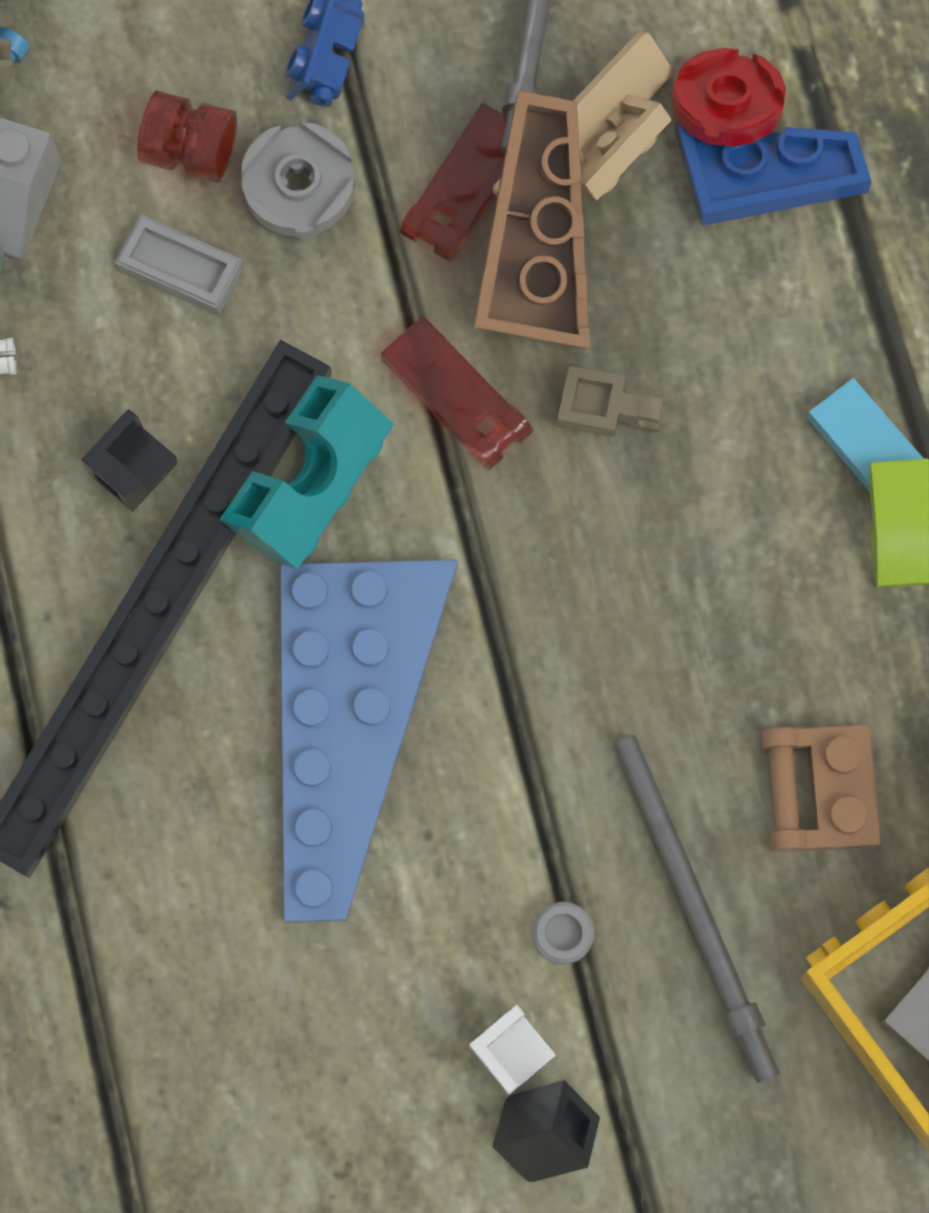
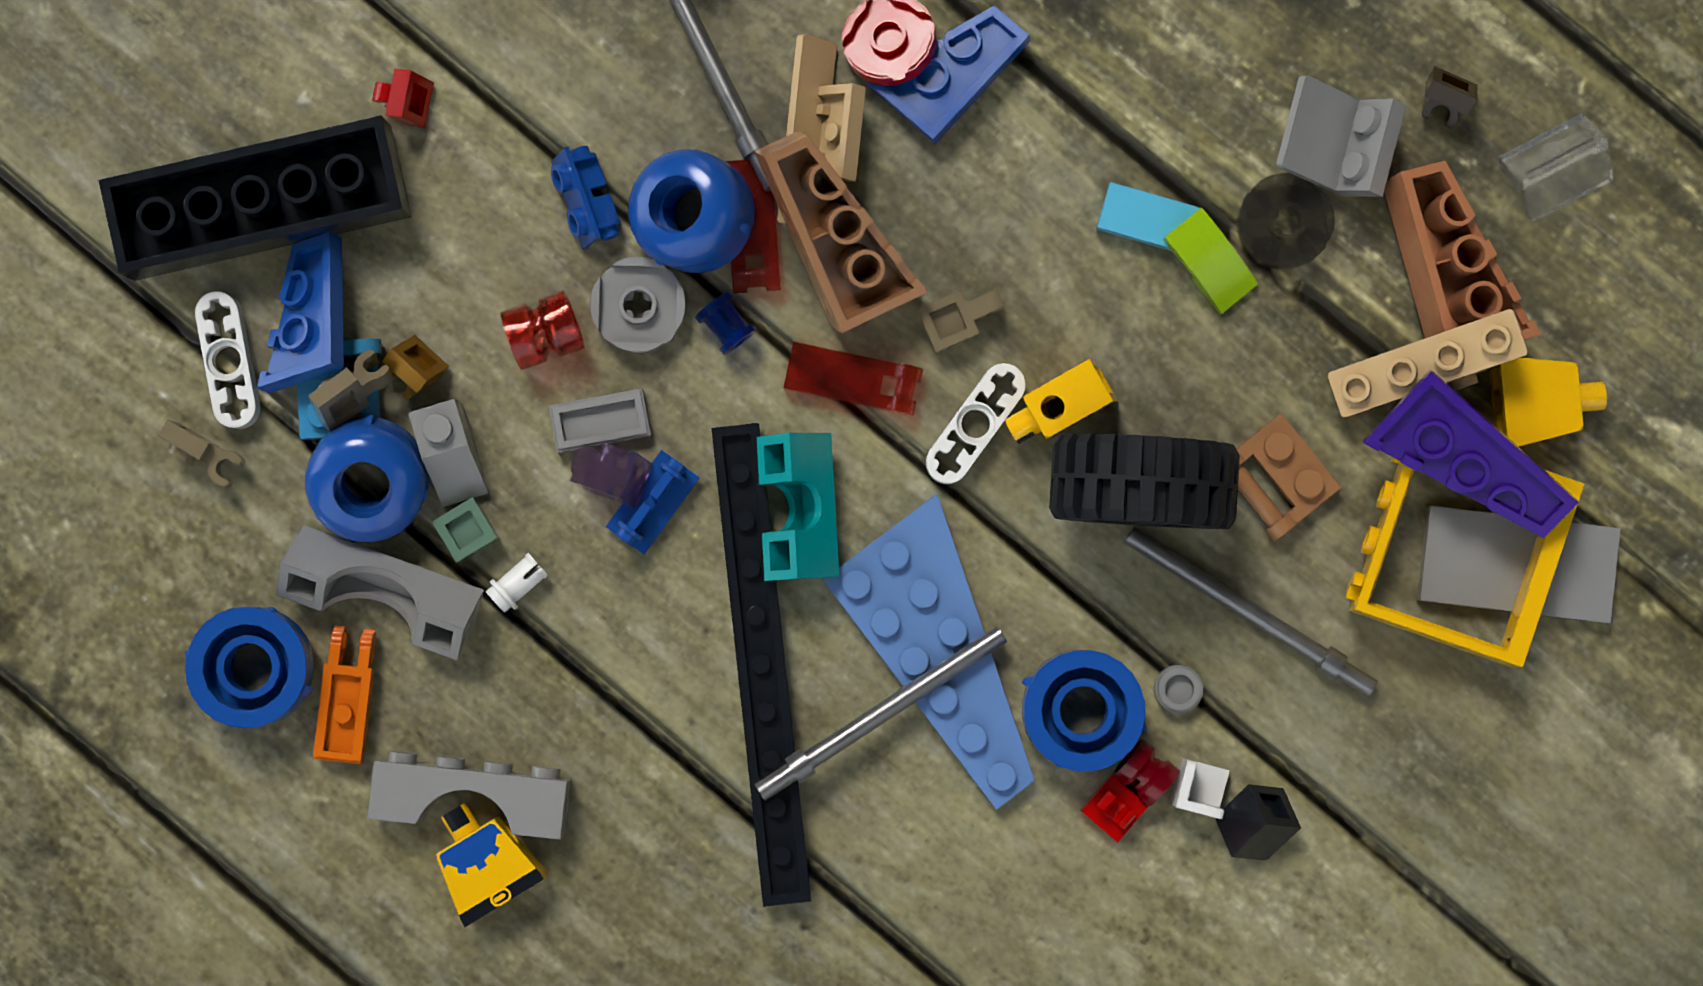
camera: 35 degrees left, 10 degrees up
black panel [81,409,177,512] -> none
none -> pearl gold tile [382,335,450,399]
none -> clear purple brick [570,443,653,508]
none -> blue hinge [606,450,700,555]
none -> blue piece [628,149,755,273]
none -> clear blue bush [695,292,757,356]
none -> flat silver bar [755,626,1007,801]
none -> white beam [926,363,1025,485]
none -> yellow torso [1005,359,1118,444]
none -> blue piece [1022,650,1147,772]
none -> black tyre [1049,433,1240,529]
none -> red tile [1080,774,1149,843]
none -> dark red wheel [1112,739,1180,806]

